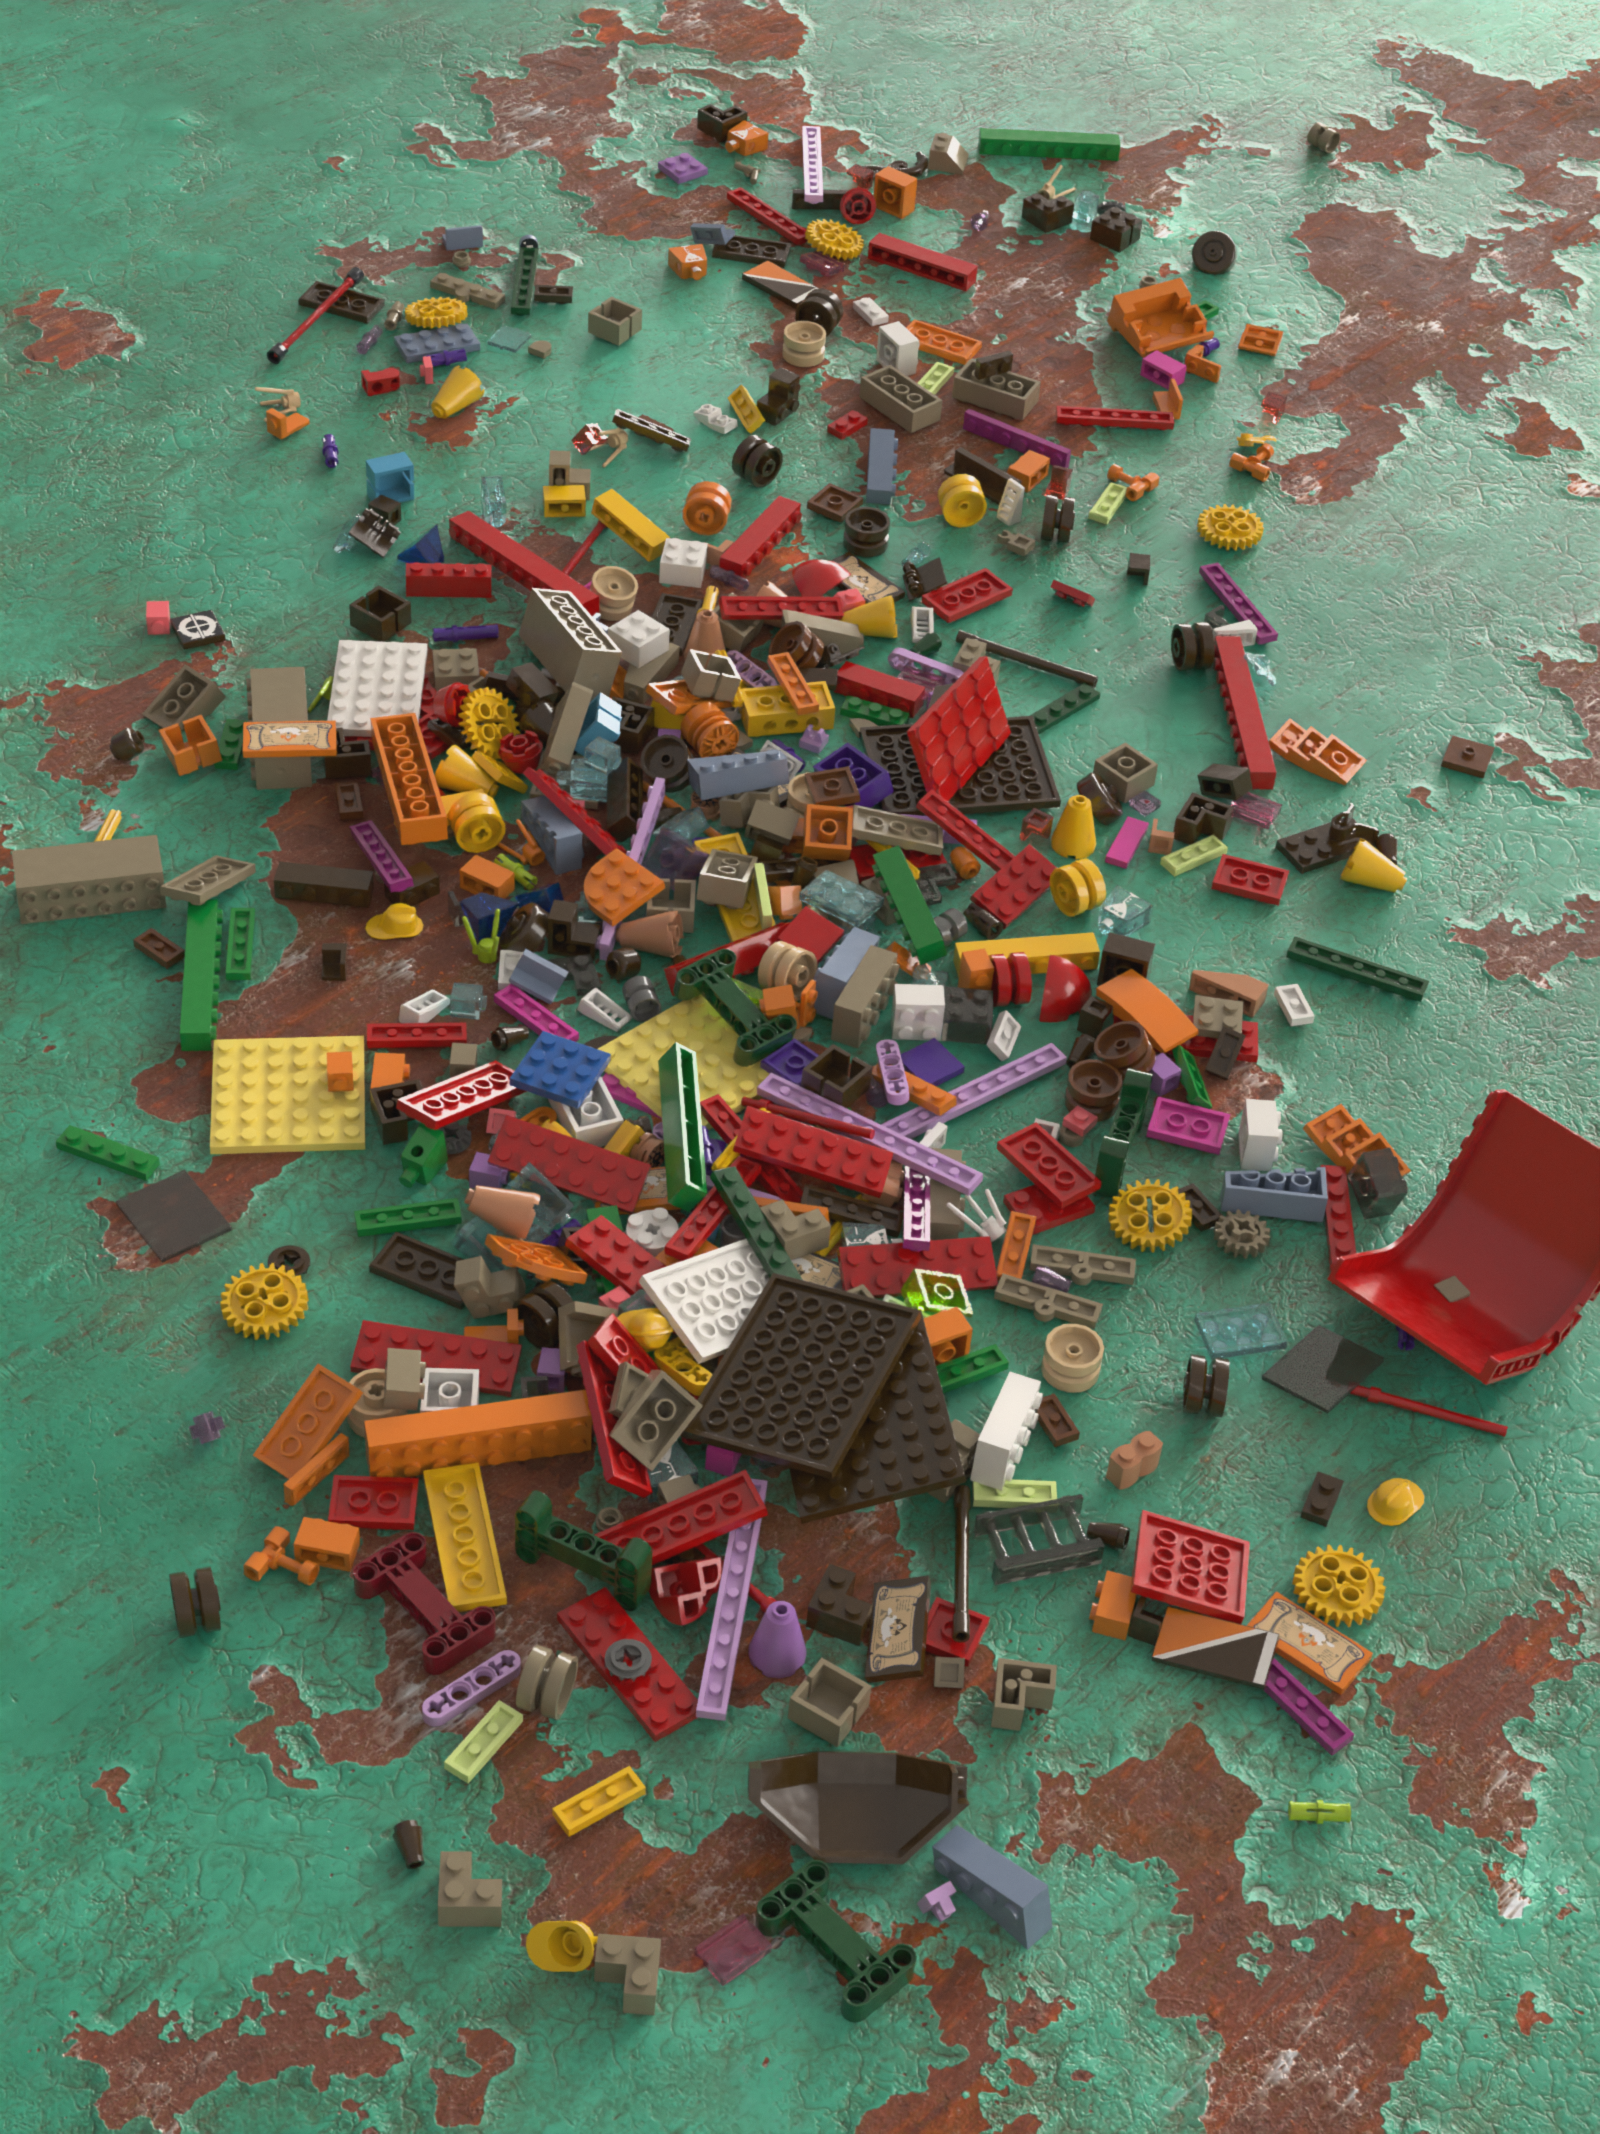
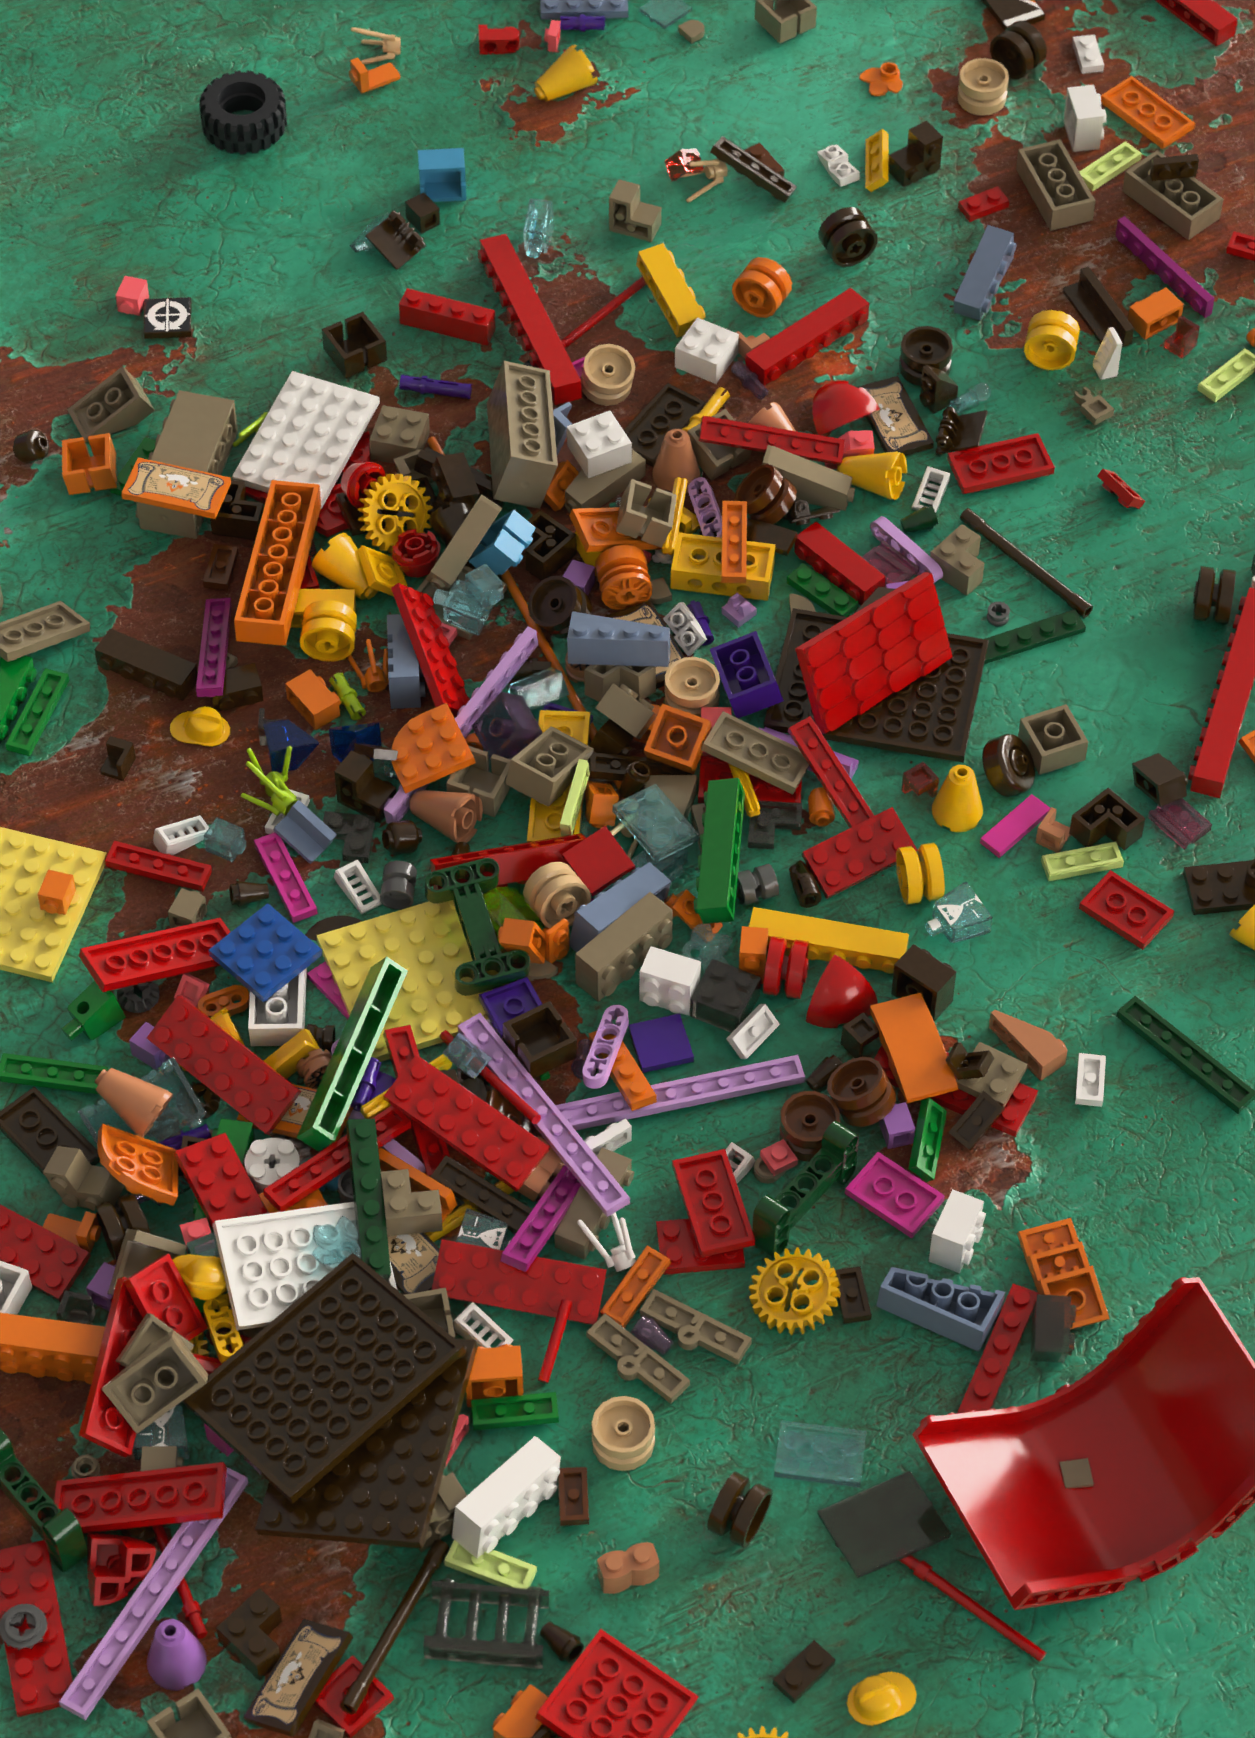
camera: 25 degrees right, 10 degrees up
dark purple pin [322,434,339,468] -> none
orange brick [370,1053,410,1089] -> none
dark brown brick [370,1079,423,1145] -> none
clear blue slope [397,524,444,564] -> none
dark brown wheel [499,903,549,952] -> none
yellow brick [543,485,586,517] -> none
dark brown brick [606,756,643,842] -> none
reddish brown plate [805,766,860,806] -> none
reddish brown plate [807,483,864,523] -> none
clear neon green slope [901,1268,973,1318] -> none
dark brown wheel [1040,494,1075,543] -> none
dark brown panel [1127,553,1150,585] -> none
tile [1129,790,1161,817] -> none
dark tan gear [1214,1209,1270,1259] -> none
none -> black tyre [199,71,287,155]
none -> lime plant [241,761,298,816]
none -> clear light blue plate [312,1216,361,1265]
none -> dark brown tile [354,743,398,761]
none -> clear light blue brick [442,1032,491,1079]
none -> red bar [538,1299,572,1384]
none -> orange plate [859,62,903,97]
none -> dark brown slope [919,365,958,414]
none -> dark brown bracket [946,1042,994,1080]
none -> dark grey bush [987,602,1010,626]

